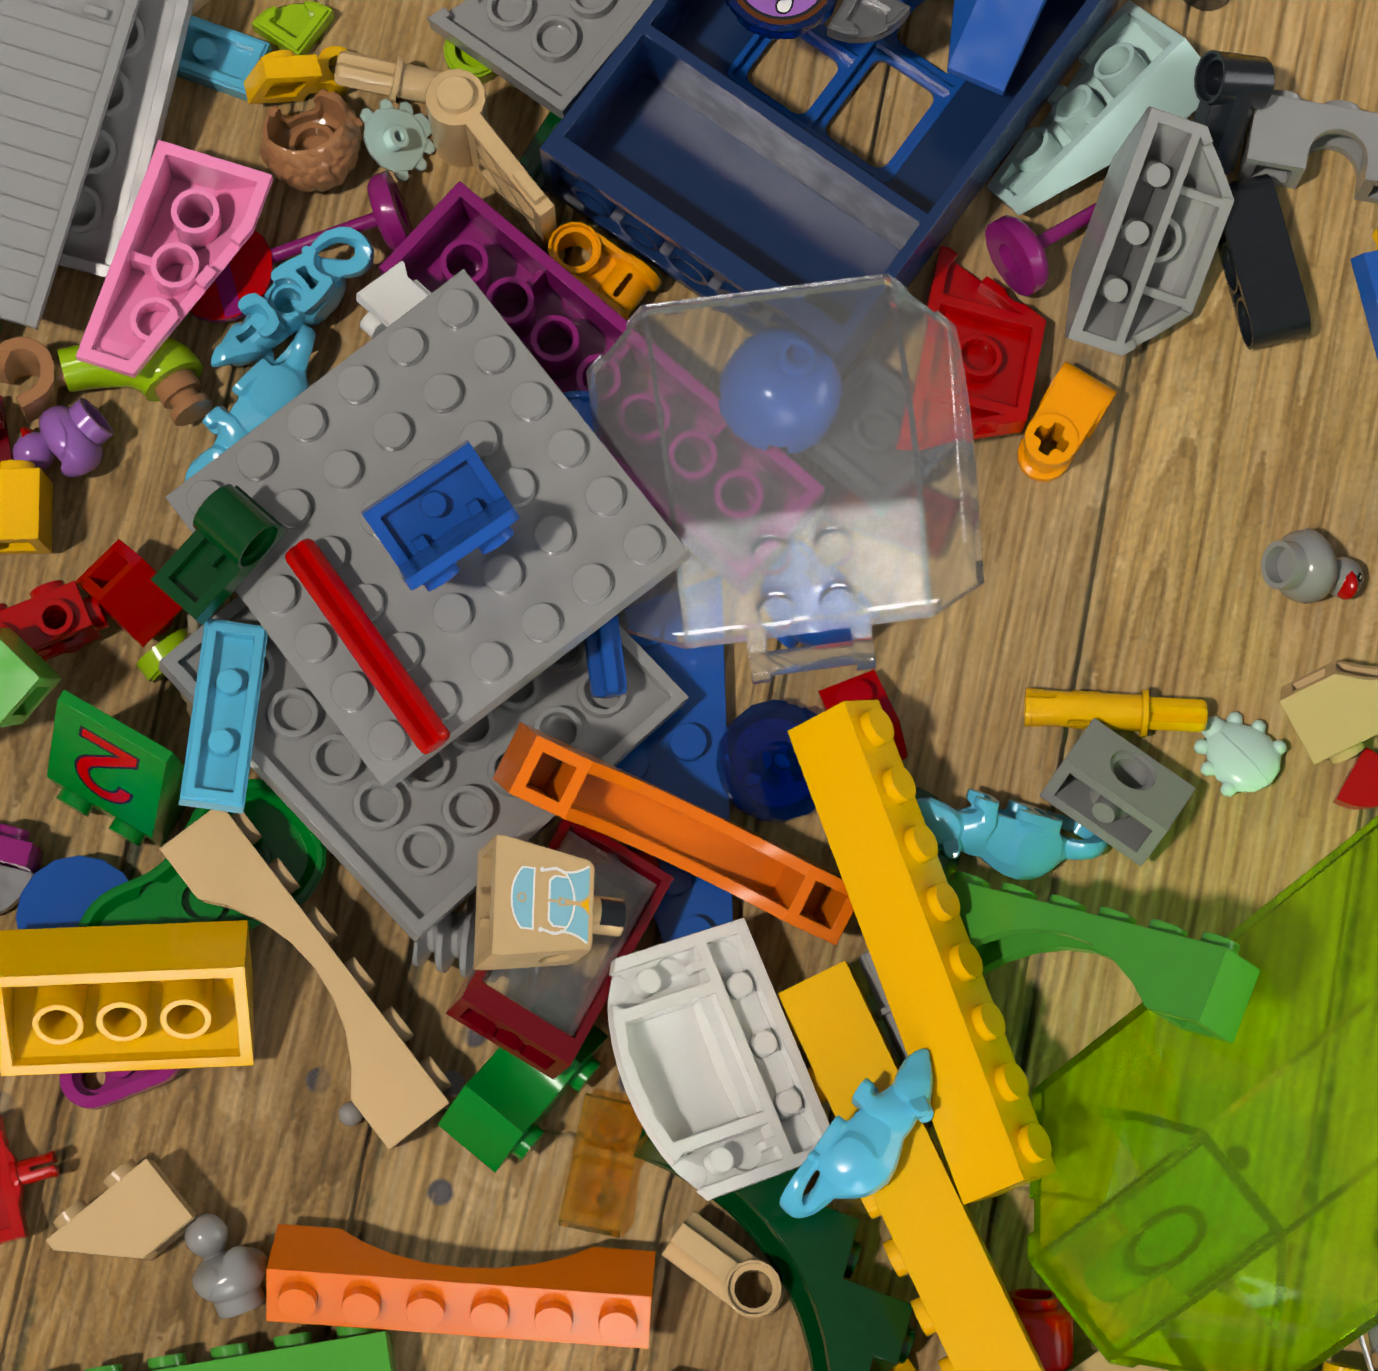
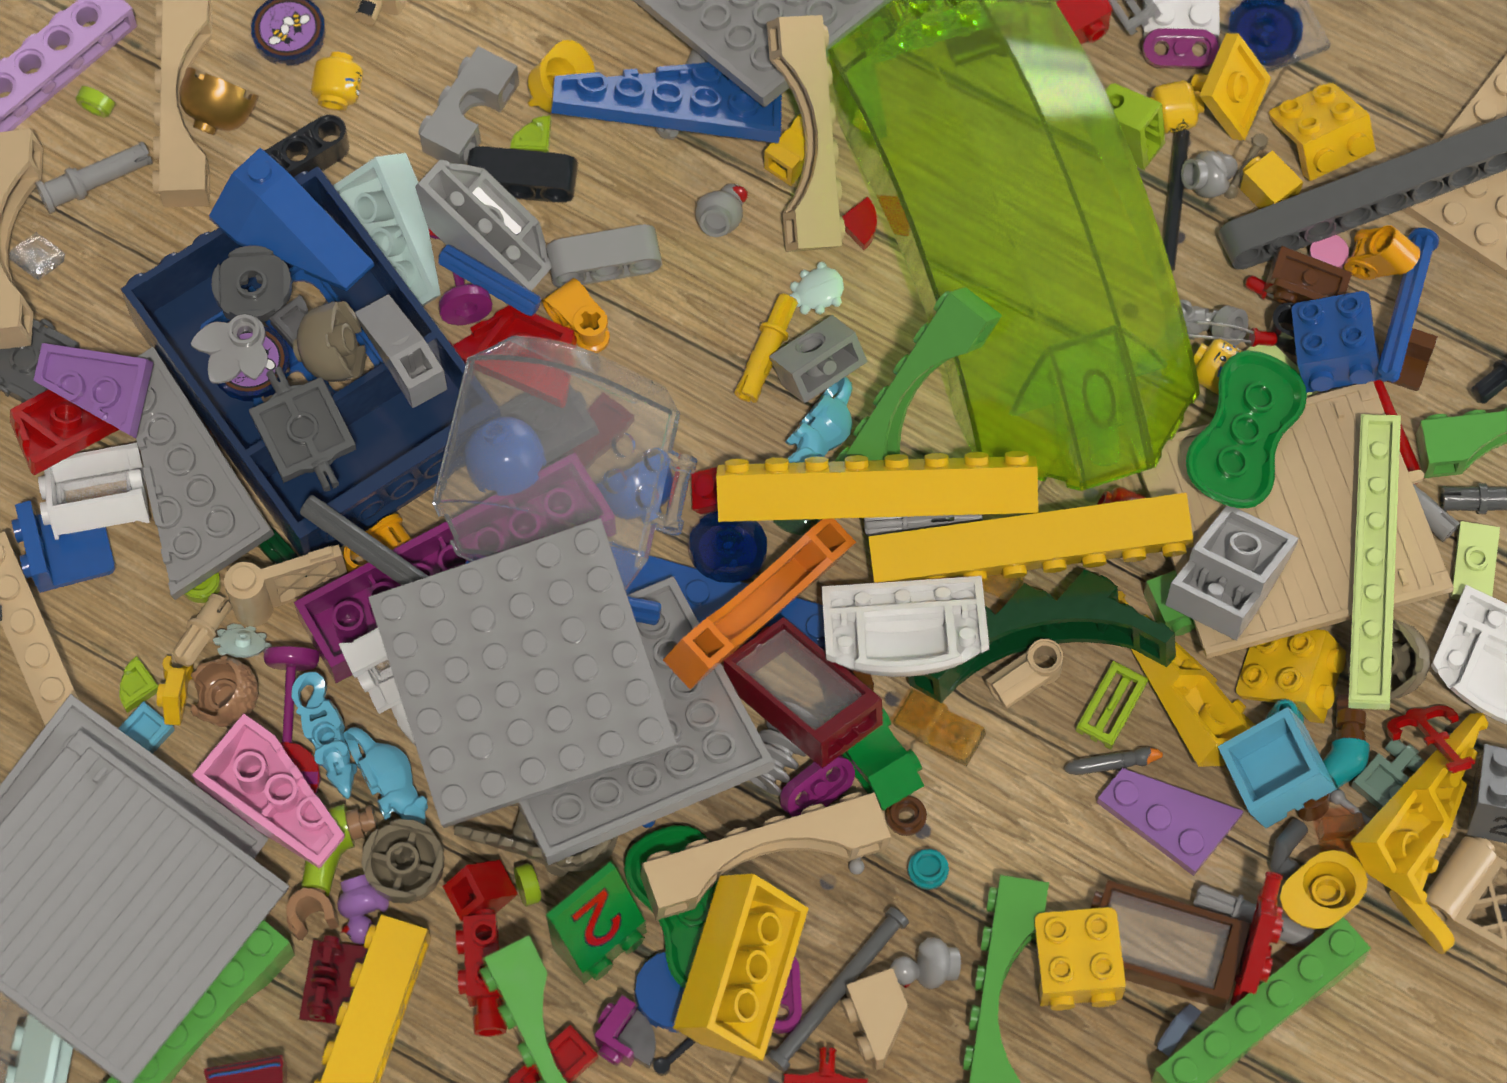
camera: 70 degrees left, 10 degrees down
dark green plate [151,484,288,626] -> none
medium azure tile [179,618,268,814] -> none
orange arch [266,1224,656,1349] -> none
red axle [285,538,450,754] -> none
blue bracket [361,440,520,591] -> none
tan torso [473,835,626,970] -> none
medium azure animal [779,1048,934,1219] -> none
black piece [1194,50,1275,175] -> none
none -> dark grey plate [249,367,357,491]
none -> dark tan cylinder [293,301,366,382]
none -> dark grey axle [300,496,429,585]
none -> light grey slope [355,294,447,408]
none -> dark tan cylinder [362,819,445,904]
none -> blue axle [438,245,541,316]
none -> lime tile [510,115,551,152]
none -> light grey beam [546,225,662,287]
none -> dark grey bar [766,907,909,1072]
none -> magenta plate [780,755,855,817]
none -> reddish brown plate [886,796,927,836]
none -> teal plate [908,849,949,890]

